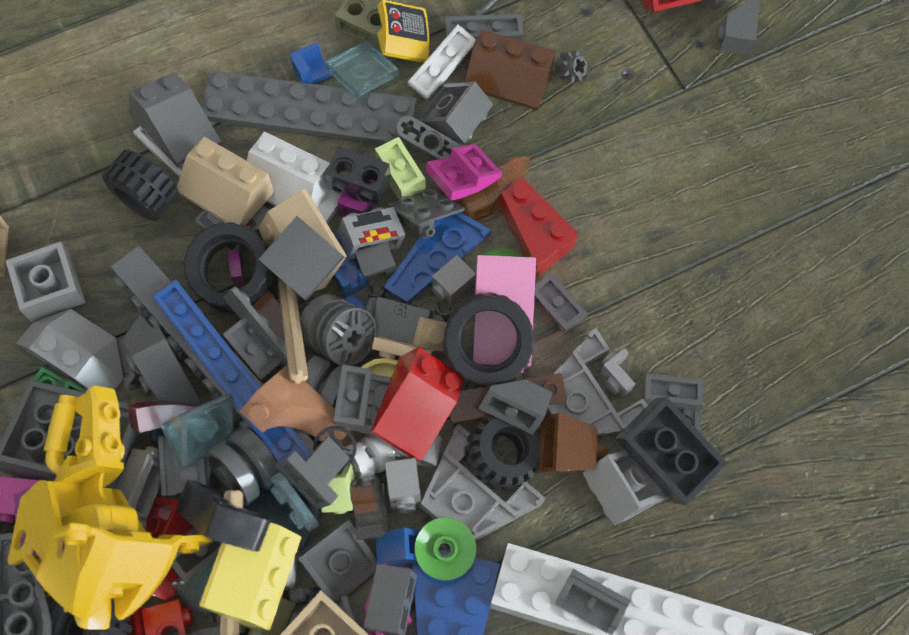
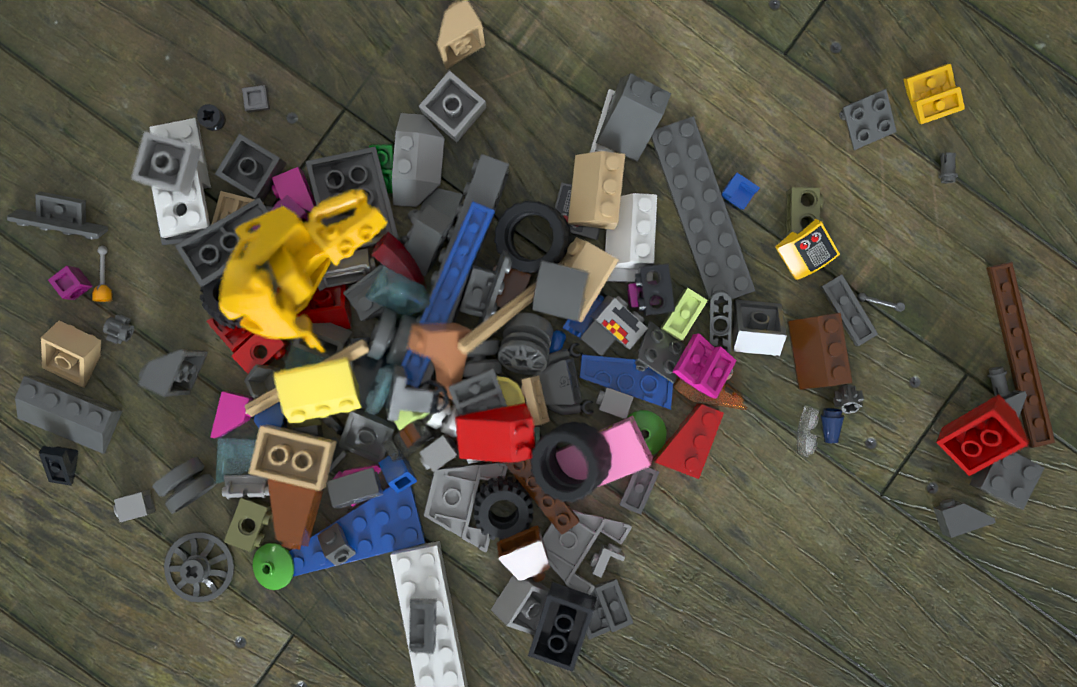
camera: 65 degrees right, 20 degrees up
black tyre [102,150,179,221] -> none
black beam [176,480,271,552] -> none
magenta tile [228,250,246,288] -> none
clear light blue tile [325,41,399,97] -> none
white tile [408,25,476,101] -> none
tan plate [413,317,447,352] -> none
bright green dish [414,517,476,580] -> none
dark grey slope [478,379,553,435] -> none
none -> clear slope [797,406,819,458]
none -> dark blue cone [820,408,844,443]

